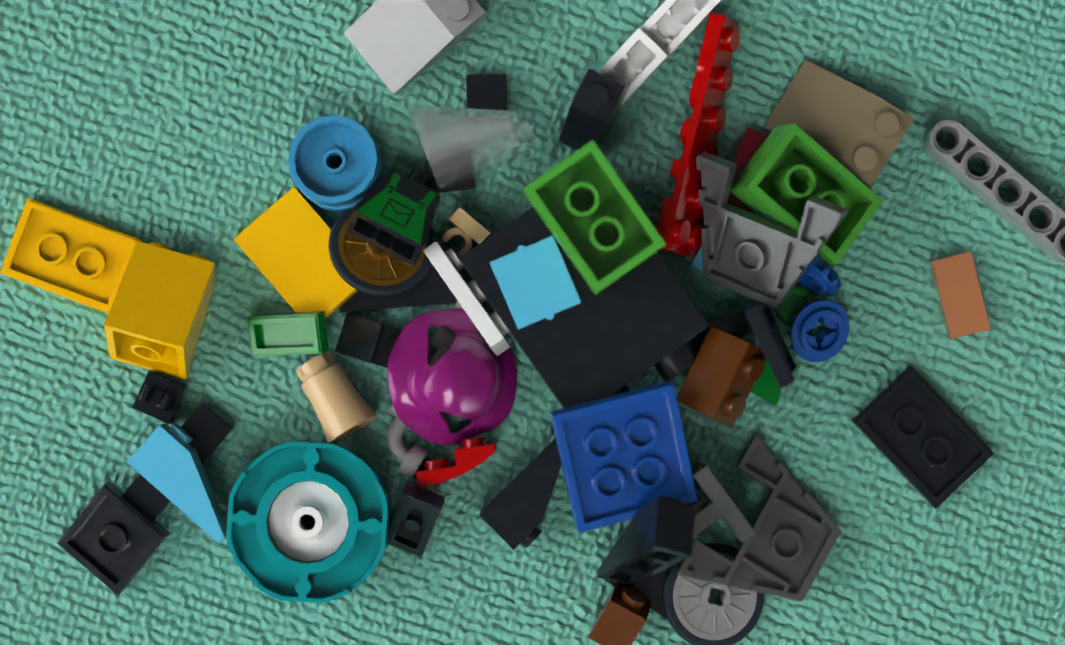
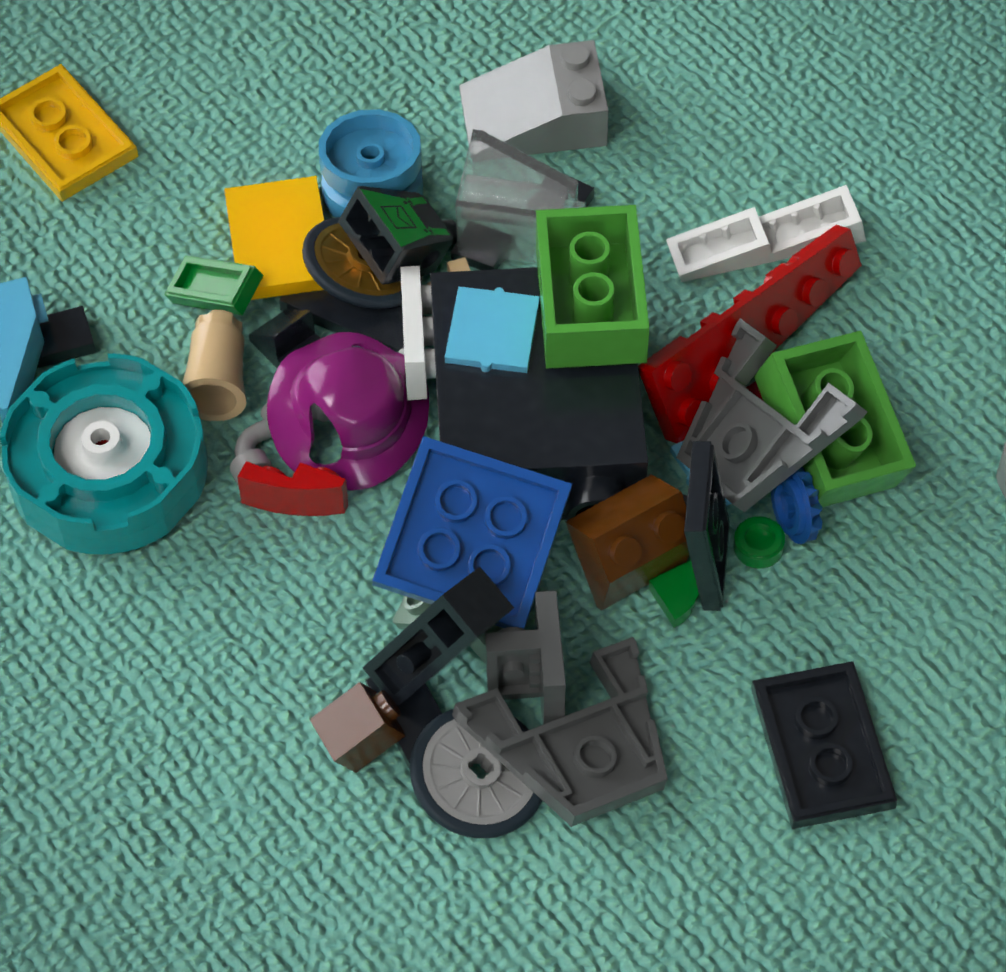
camera: 30 degrees right, 30 degrees down
yellow slope [104,241,216,380] -> none
black tile [132,371,188,424] -> none
black slope [389,482,445,557] -> none
black slope [479,438,562,550] -> none
black slope [558,68,630,151] -> none
dark tan slope [762,60,914,188] -> none
blue gear [787,298,849,362] -> none
nougat tile [930,251,991,339] -> none

